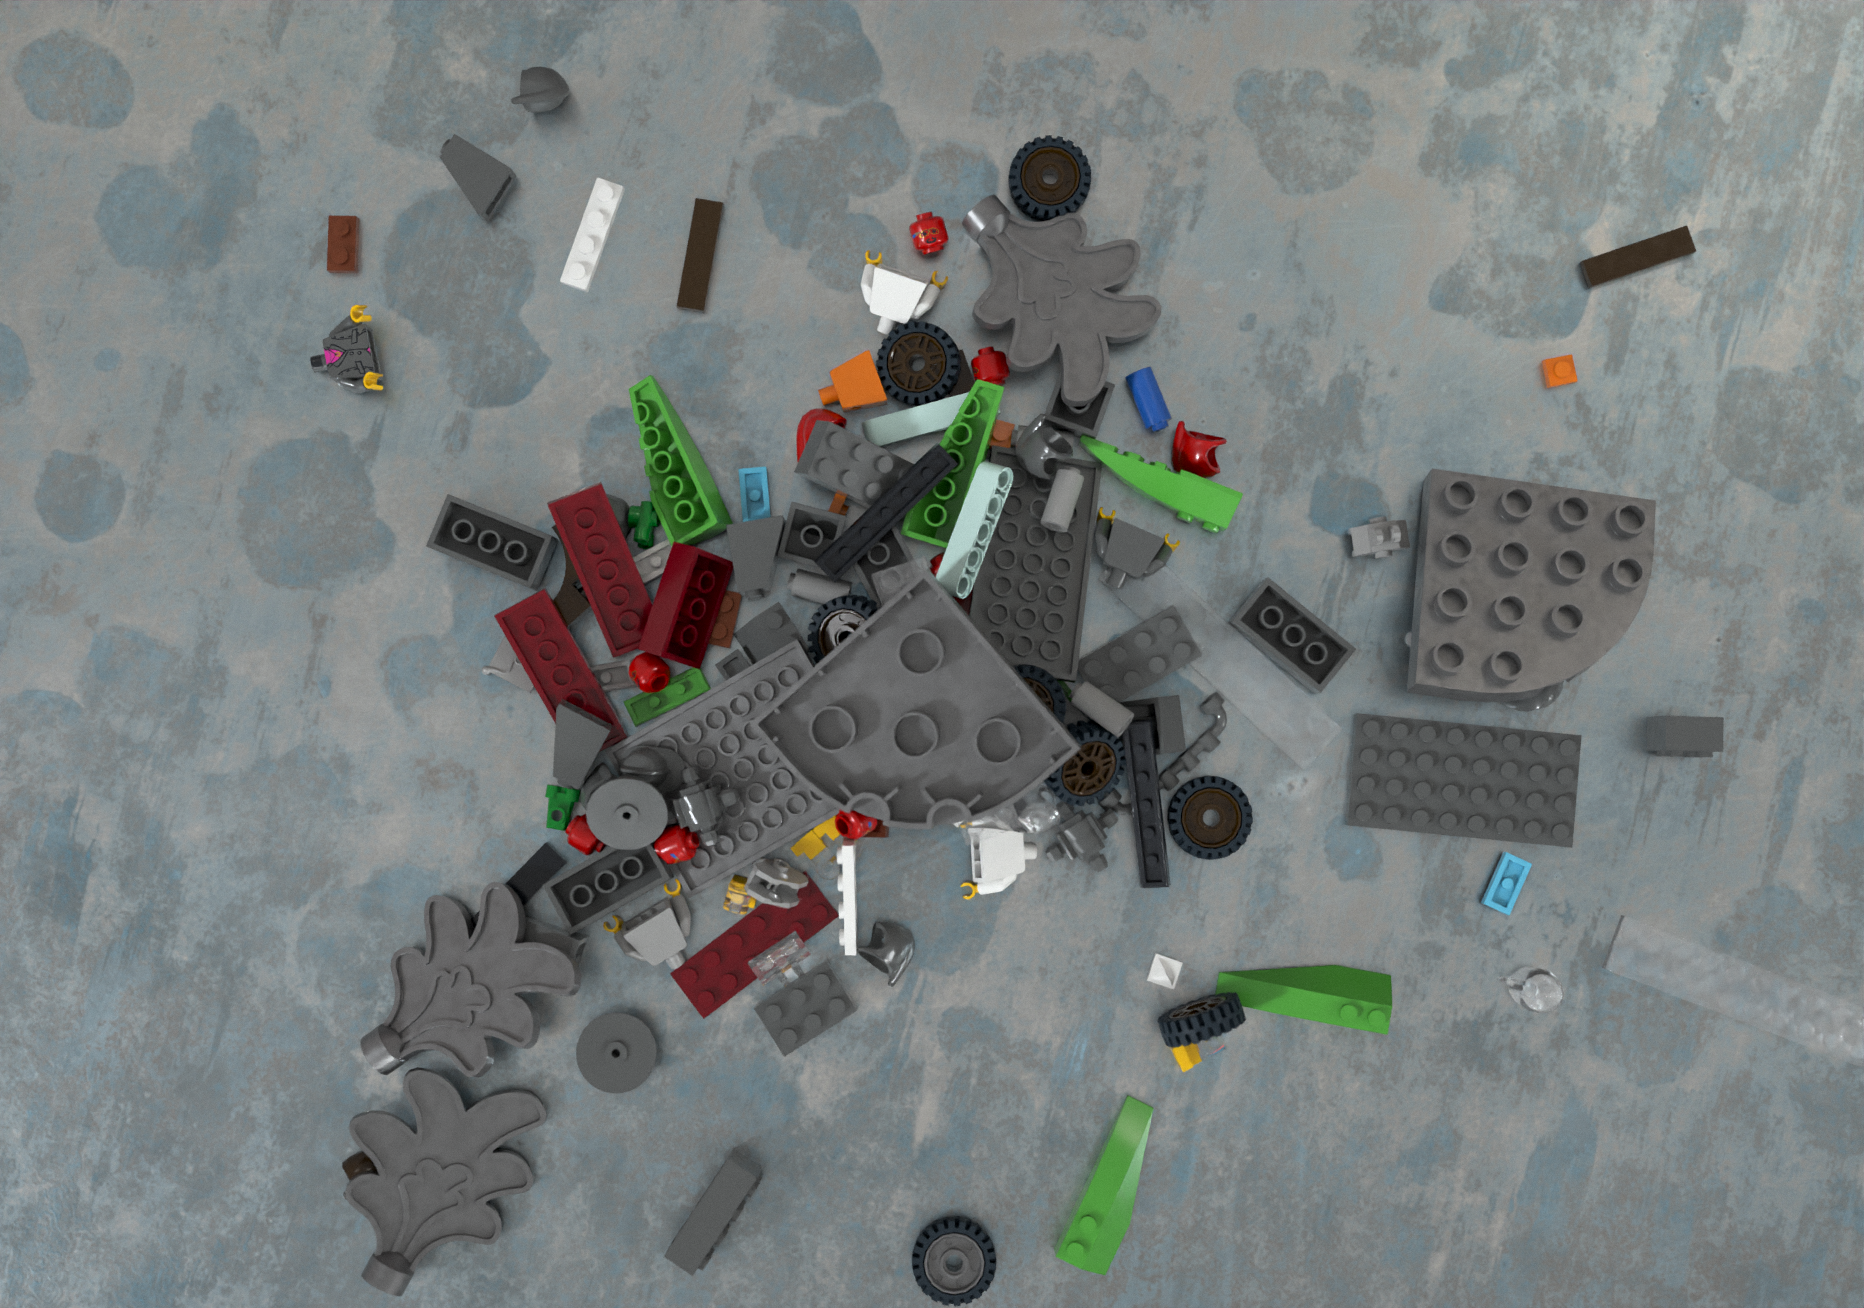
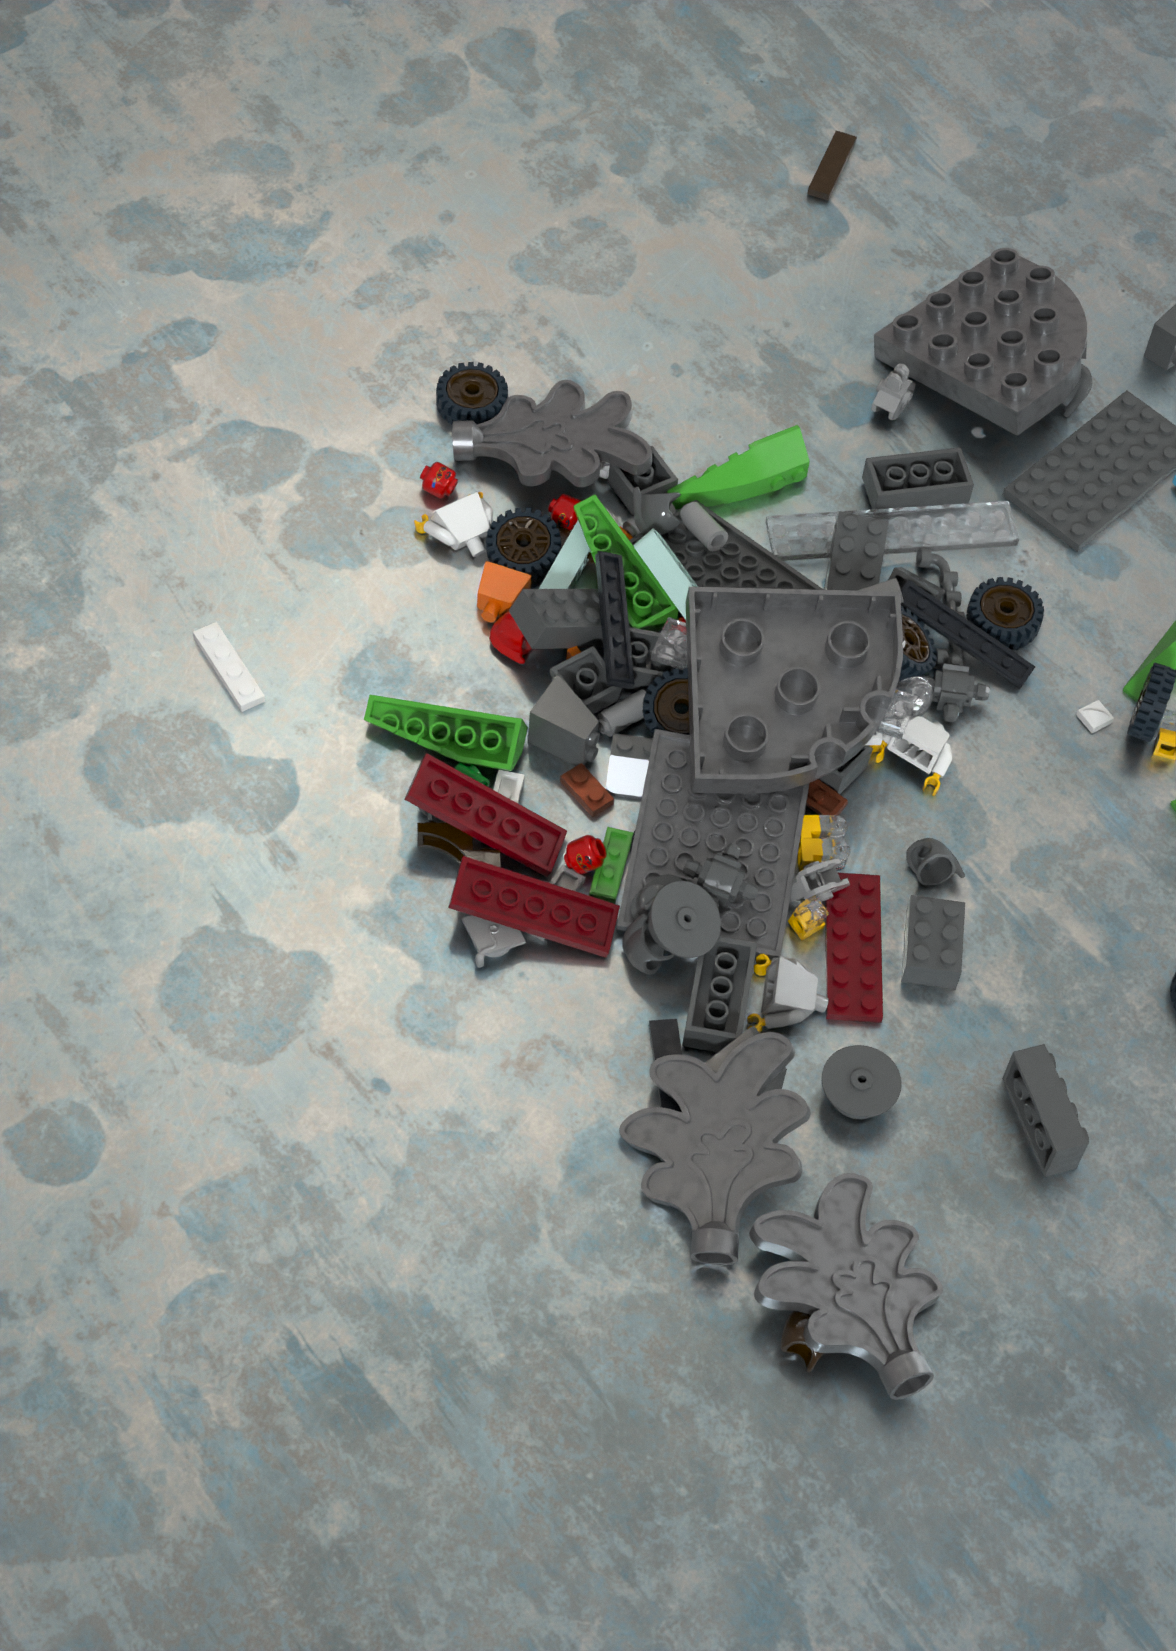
camera: 55 degrees left, 30 degrees down
dark grey torso [310,305,383,393] -> none
copper plate [327,215,359,273] -> none
dark grey brick [426,494,558,591] -> none
dark grey slope [440,134,516,222] -> none
dark grey piece [511,66,569,113] -> none
green plate [545,784,581,831] -> none
dark grey slope [553,699,613,789] -> none
red head [565,814,606,855] -> none
dark red brick [638,541,733,669] -> none
red head [655,824,699,864] -> none
dark brown tile [677,198,724,313] -> none
dark grey plate [715,649,750,680] -> none
medium azure plate [738,467,771,522] -> none
clear hinge [748,931,811,987] -> none
red head [835,810,877,840] -> none
white plate [837,838,858,955] -> none
dark grey torso [1095,507,1180,590] -> none
blue brick [1125,367,1172,432] -> none
red piece [1171,421,1227,478] -> none
orange plate [1542,354,1578,388] -> none

